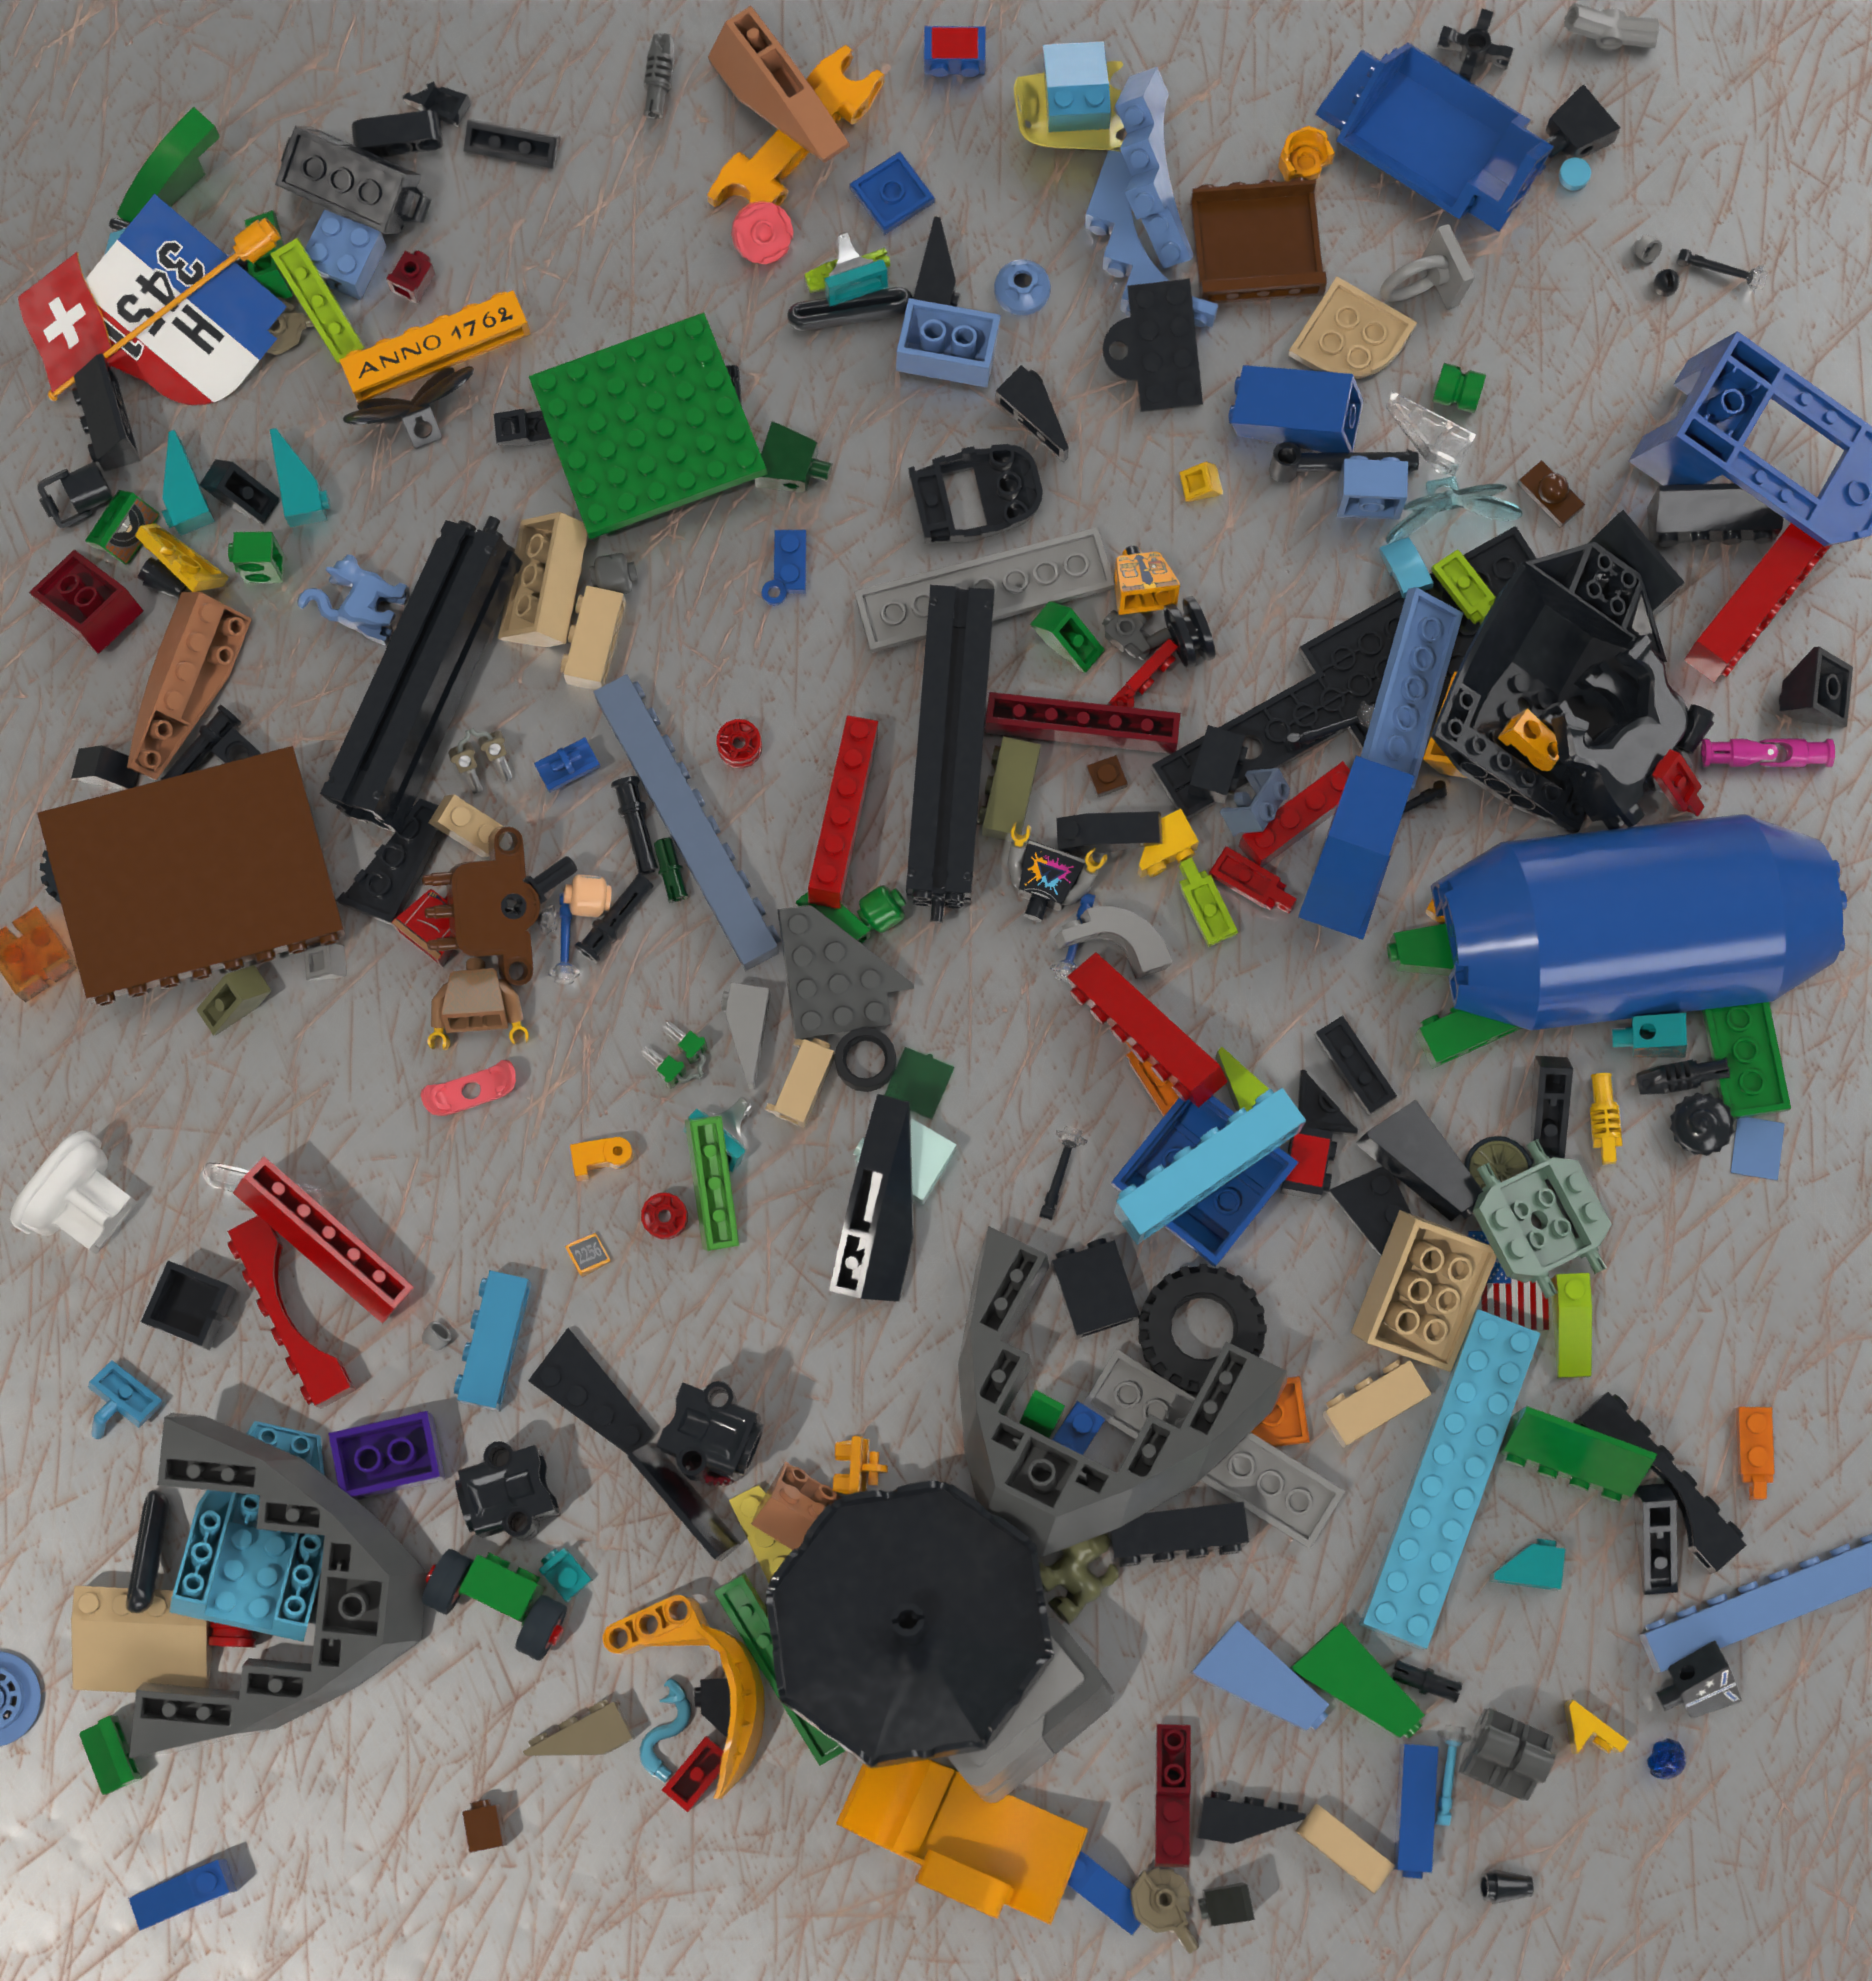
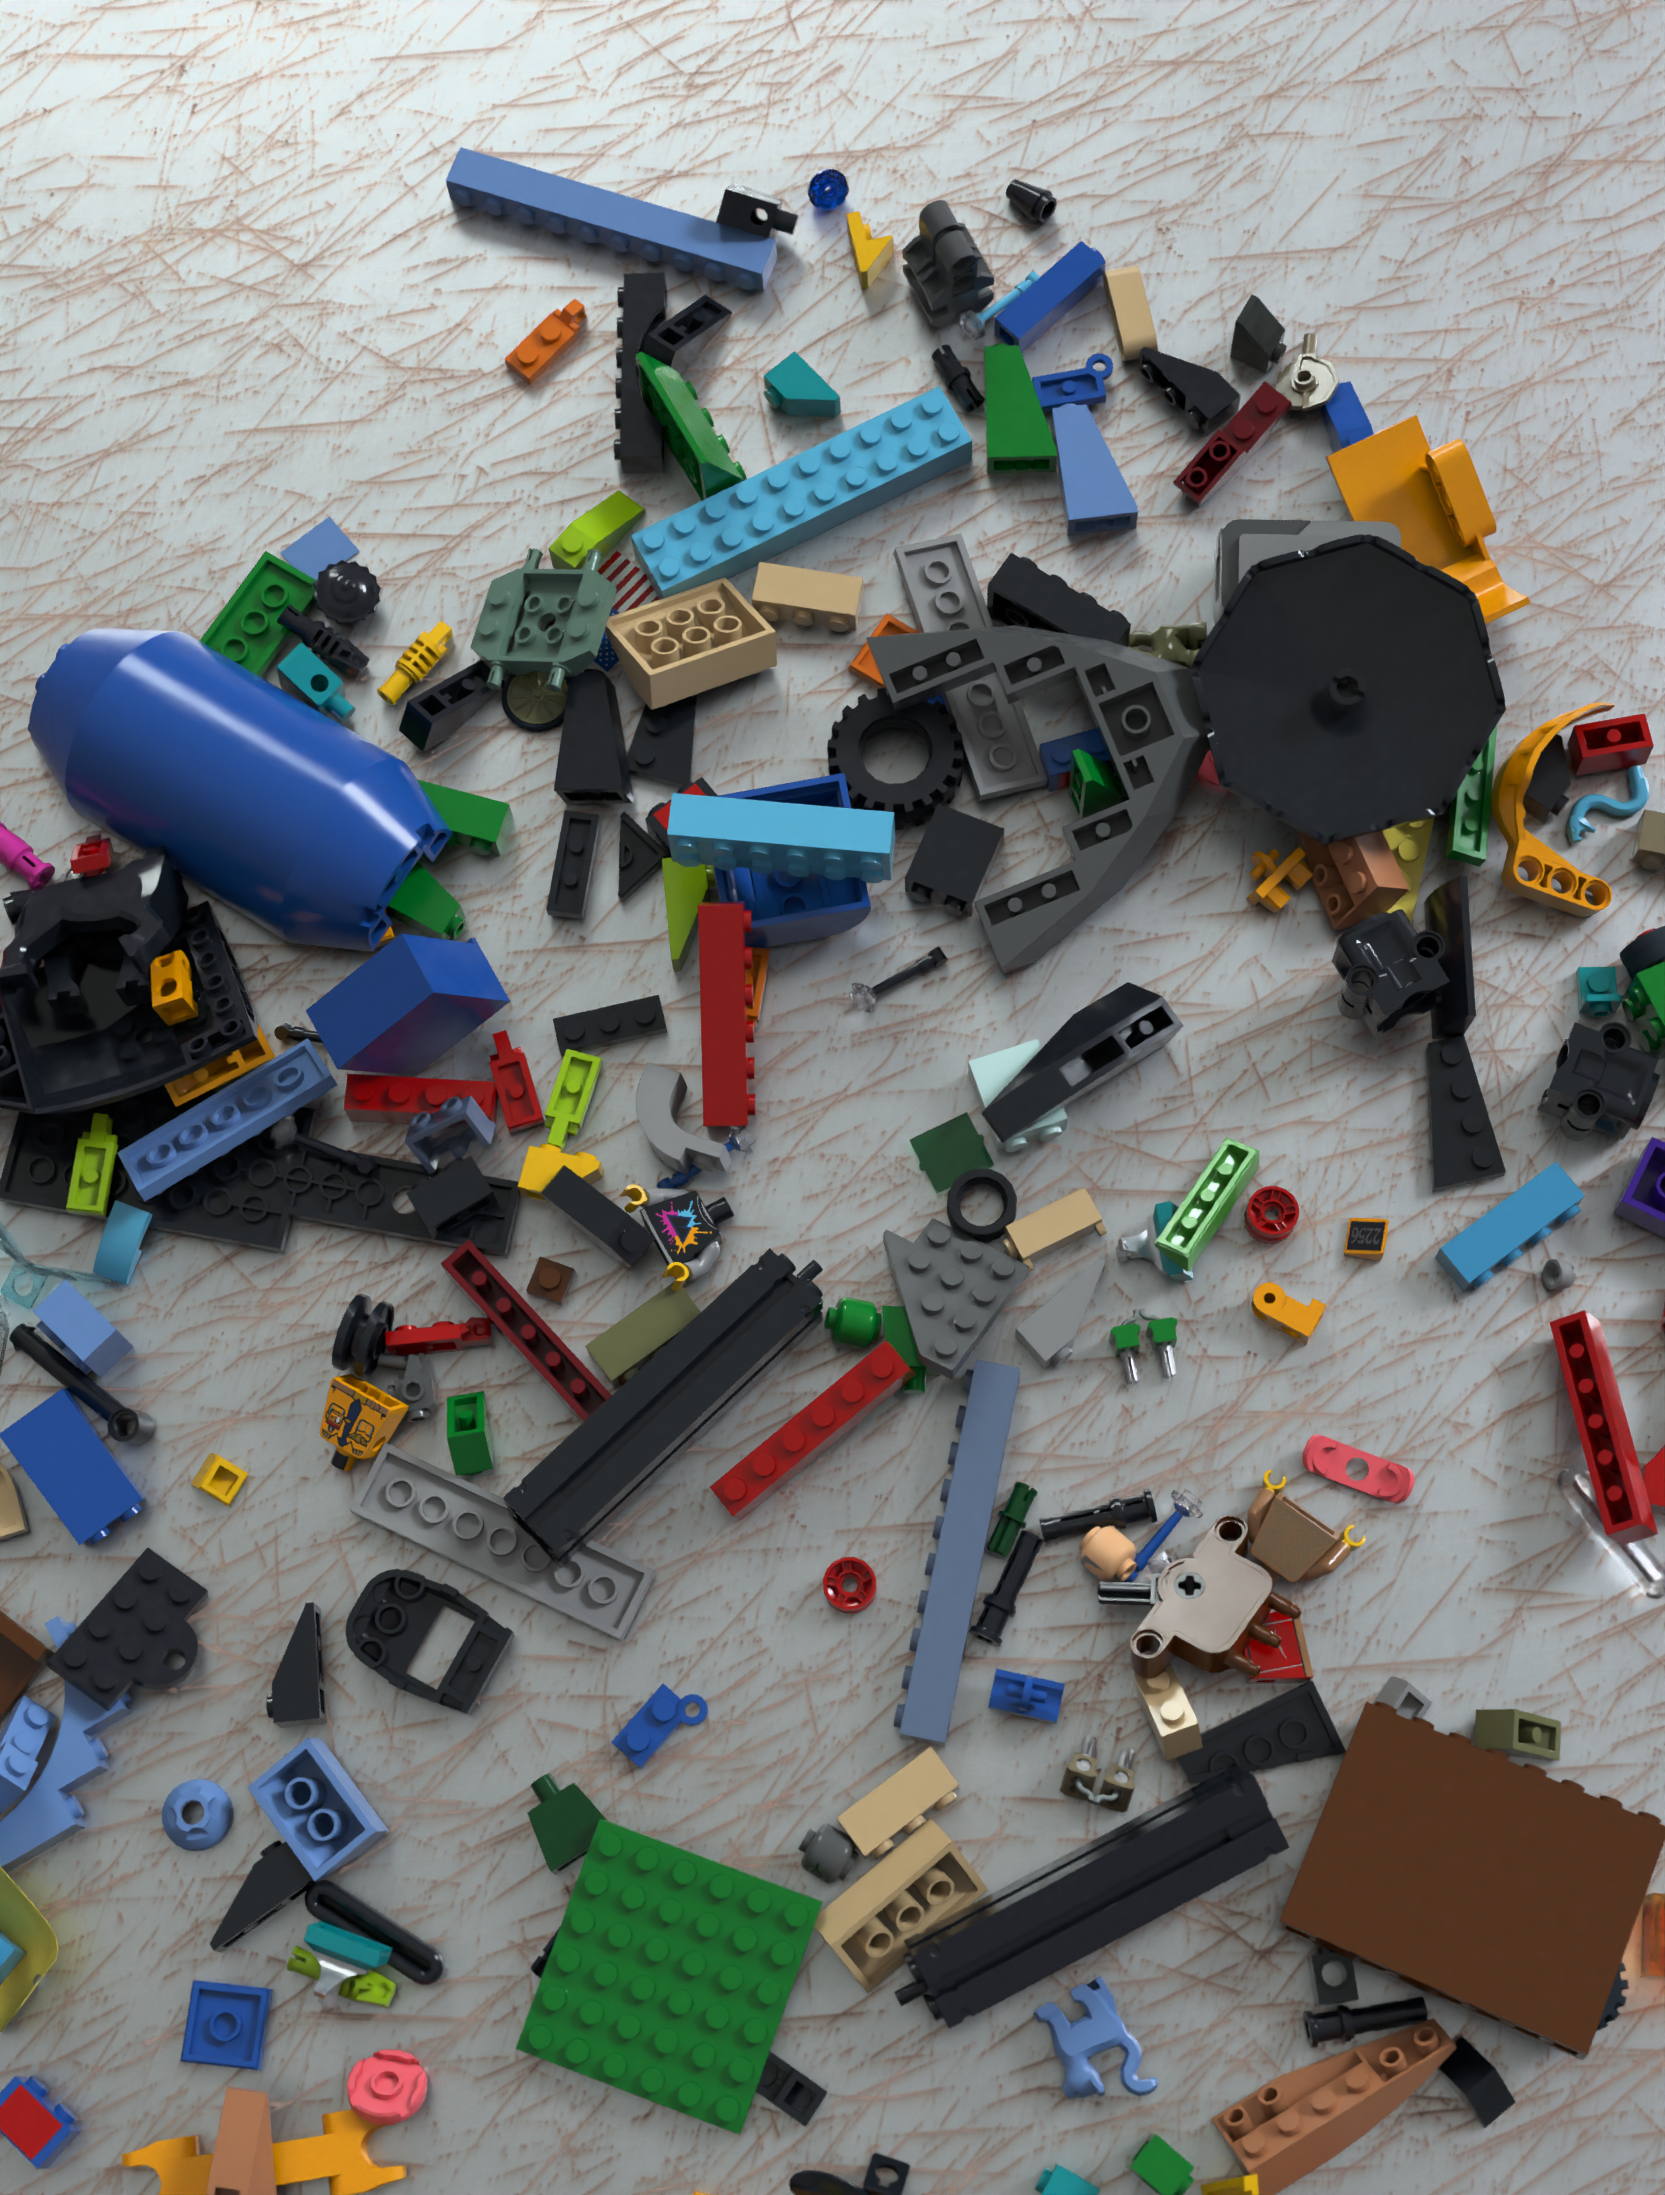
camera: 135 degrees left, 5 degrees down
none -> black plate [553,995,668,1057]
none -> blue hinge [1032,353,1113,413]

